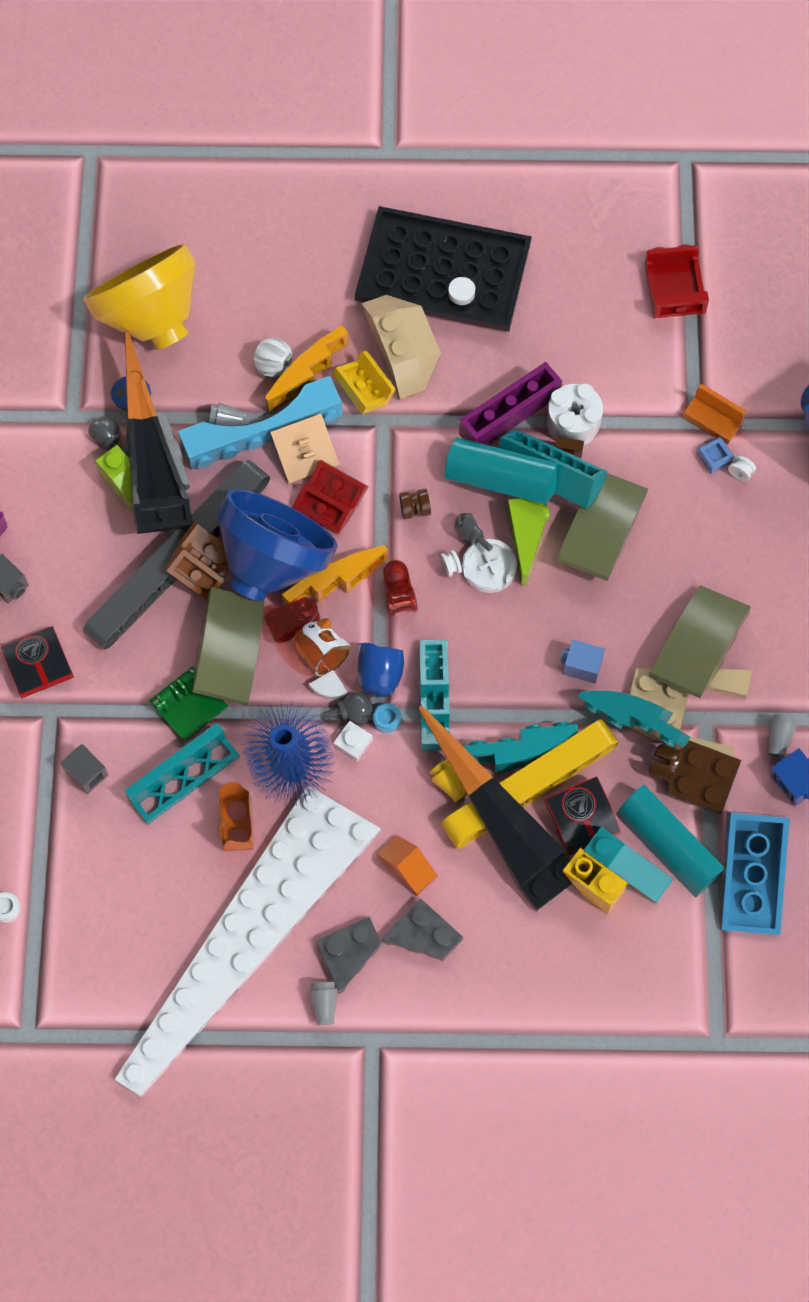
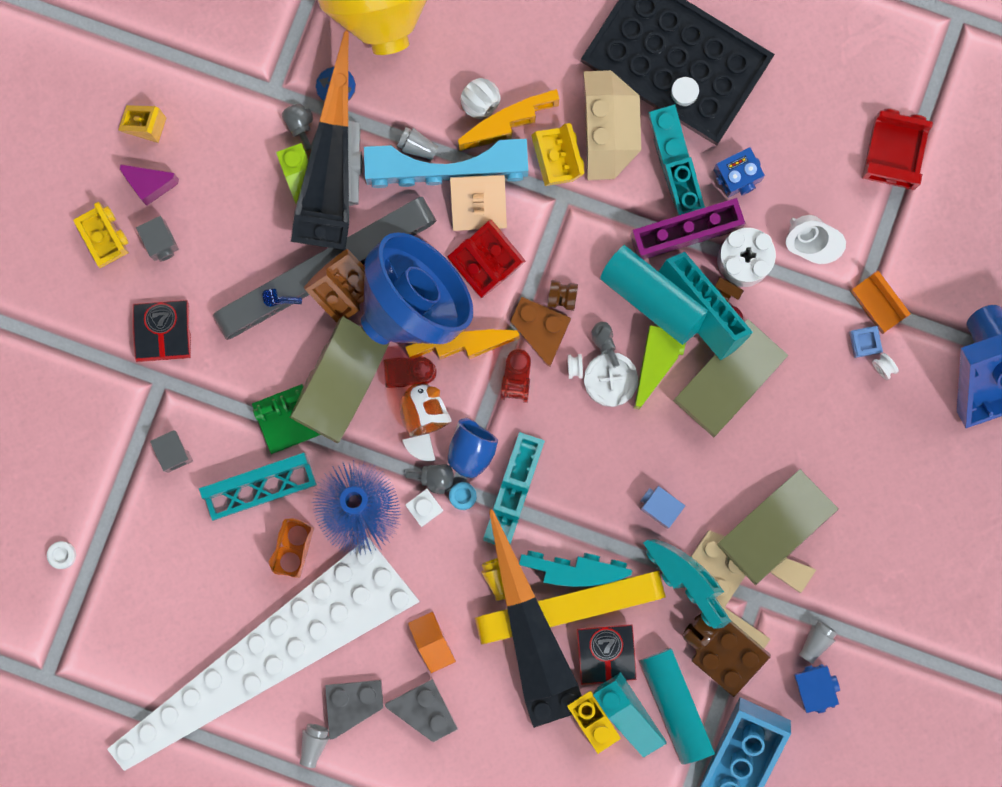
camera: 20 degrees right, 15 degrees up
none -> clear blue hand [262,289,302,307]
none -> dark orange wing [511,297,571,367]
none -> teal slope [648,105,705,216]
none -> blue head [713,147,765,198]
none -> white piece [786,215,846,264]

